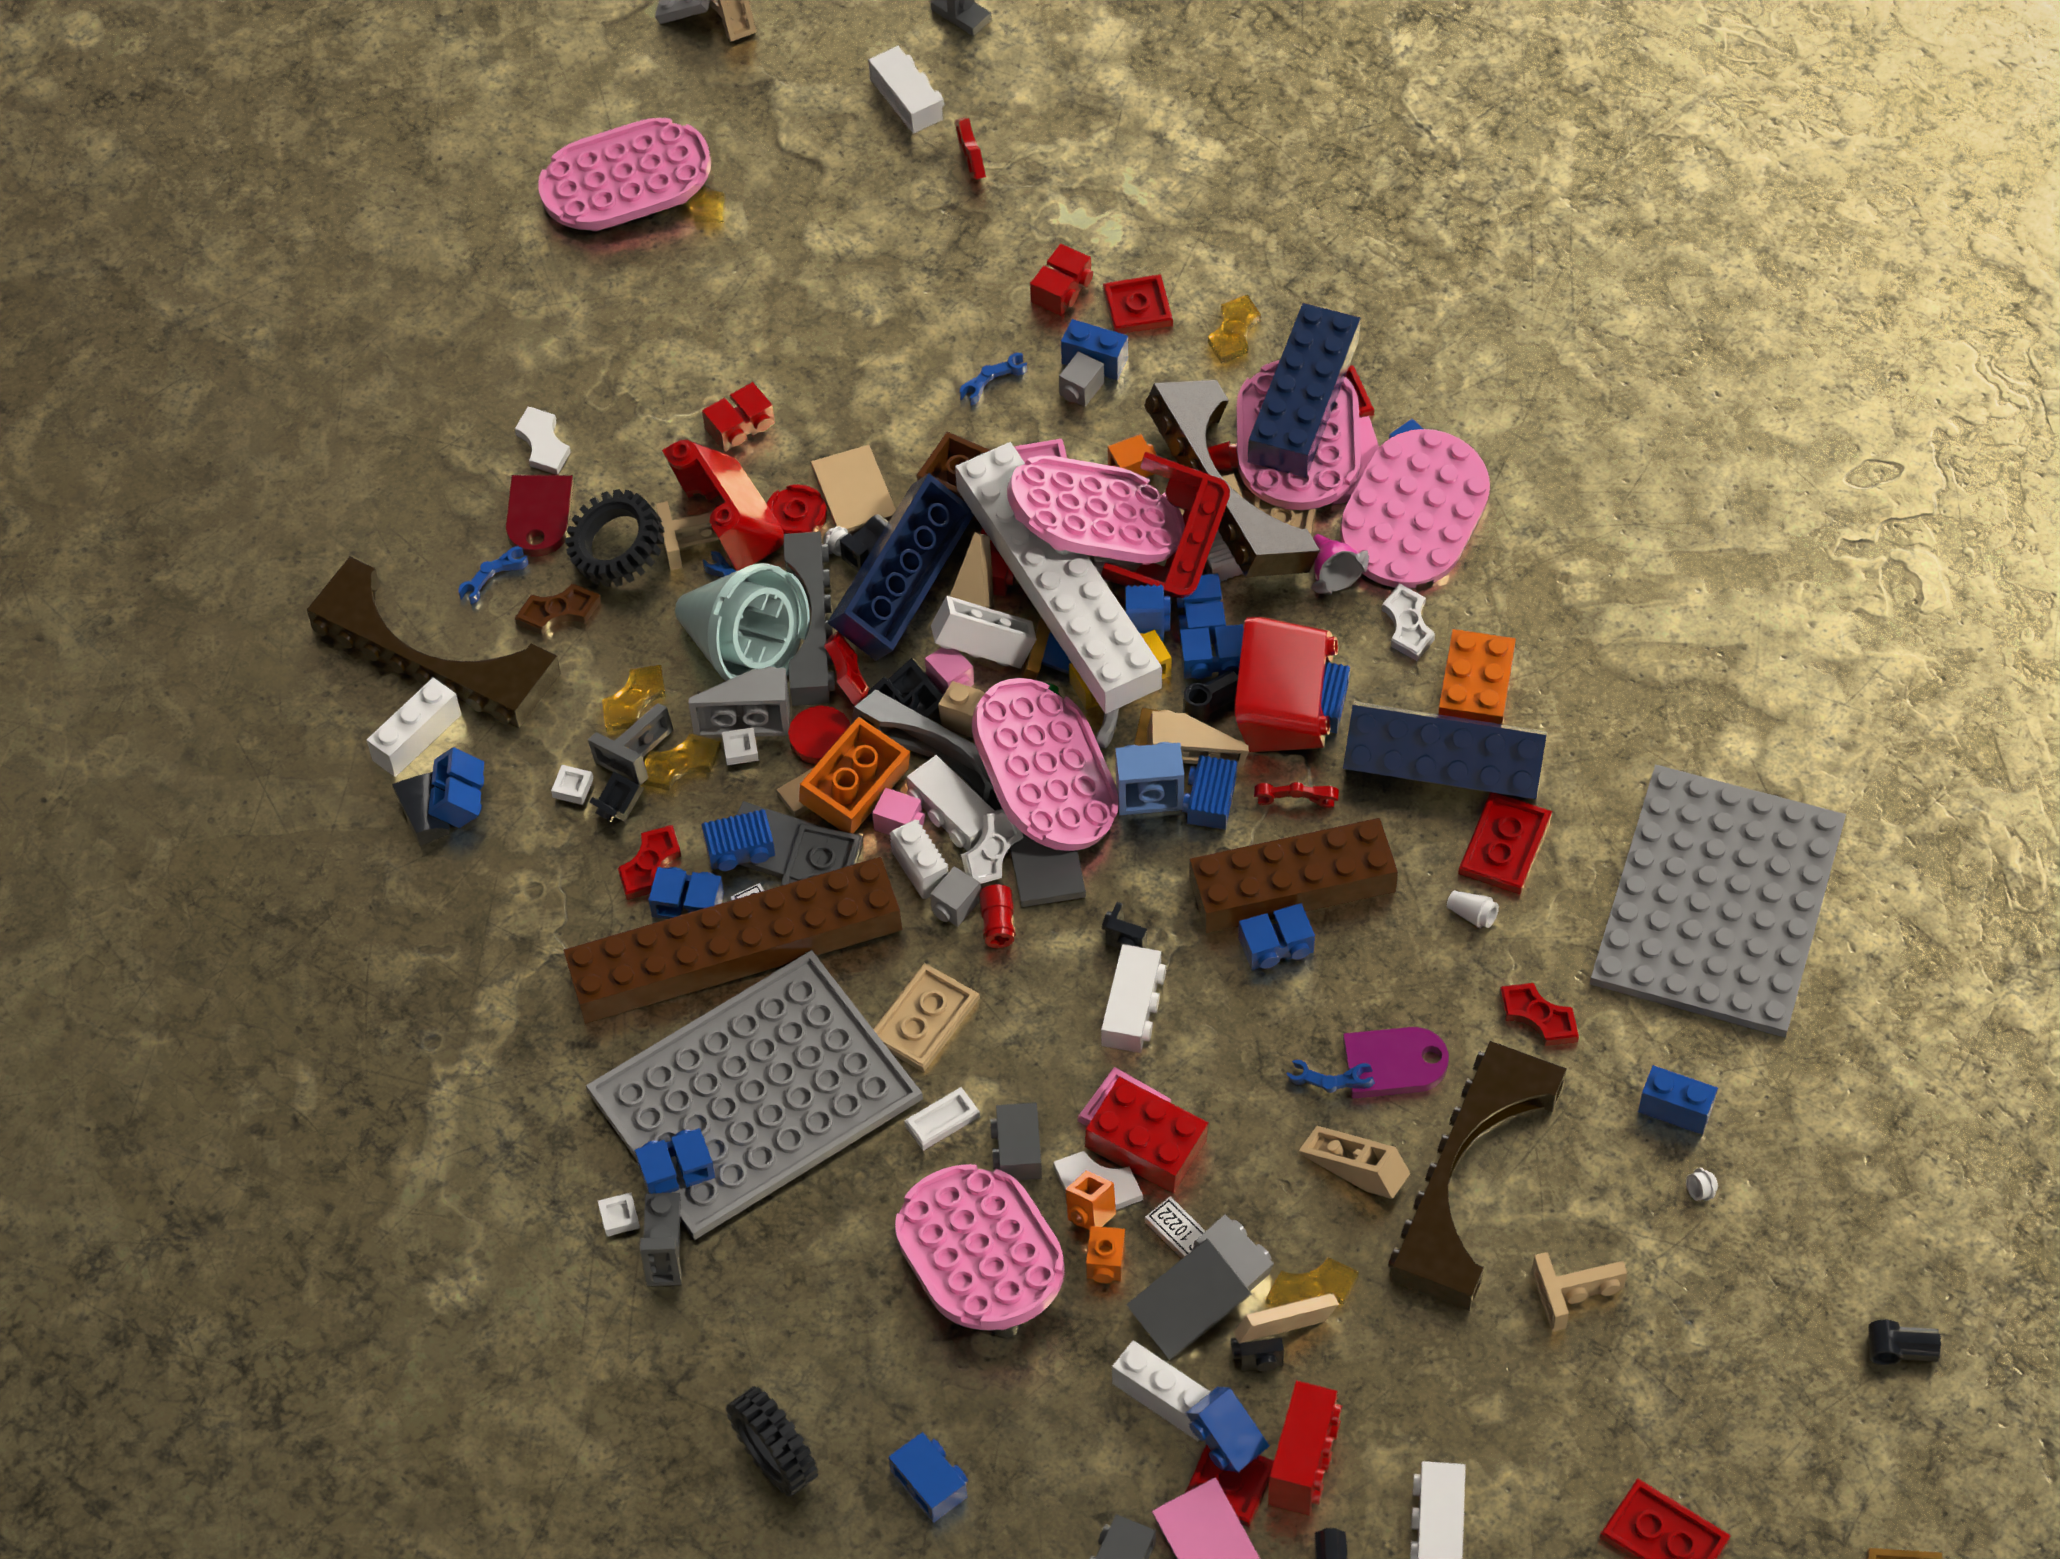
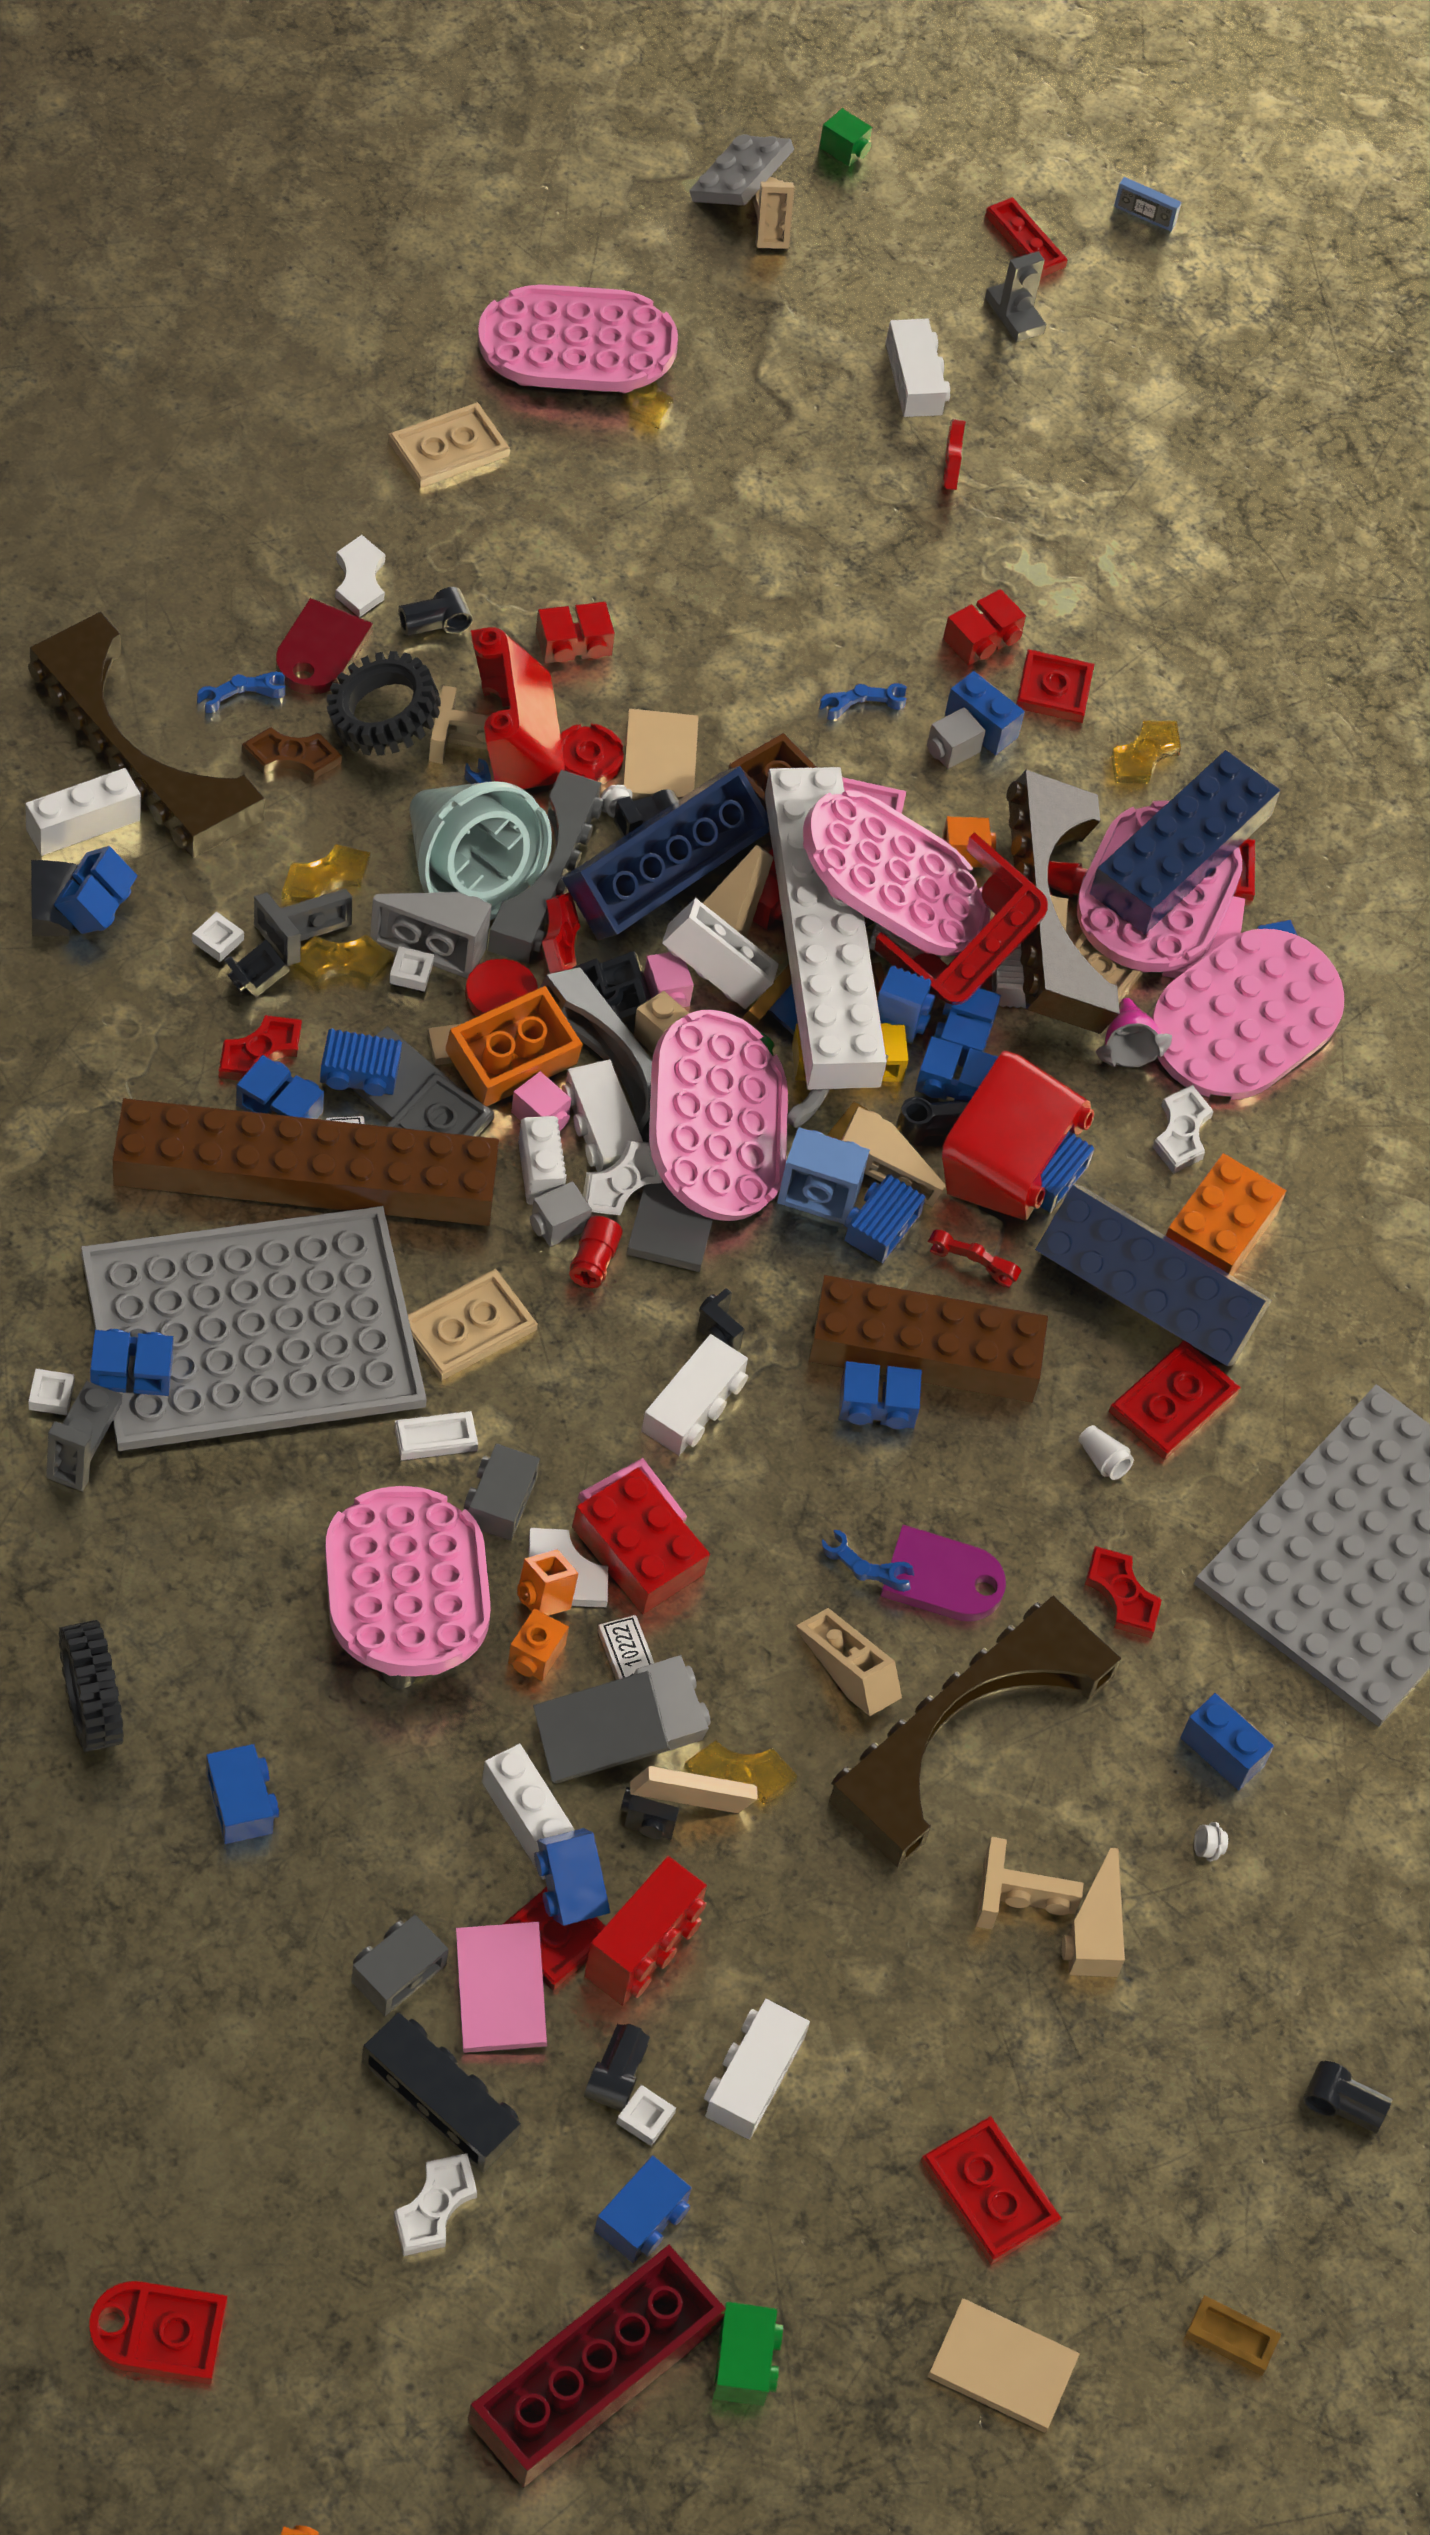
camera: 10 degrees right, 0 degrees up
none -> tan tile [388,402,510,488]
none -> black piece [398,587,473,636]
none -> tan slope [1061,1848,1125,1977]

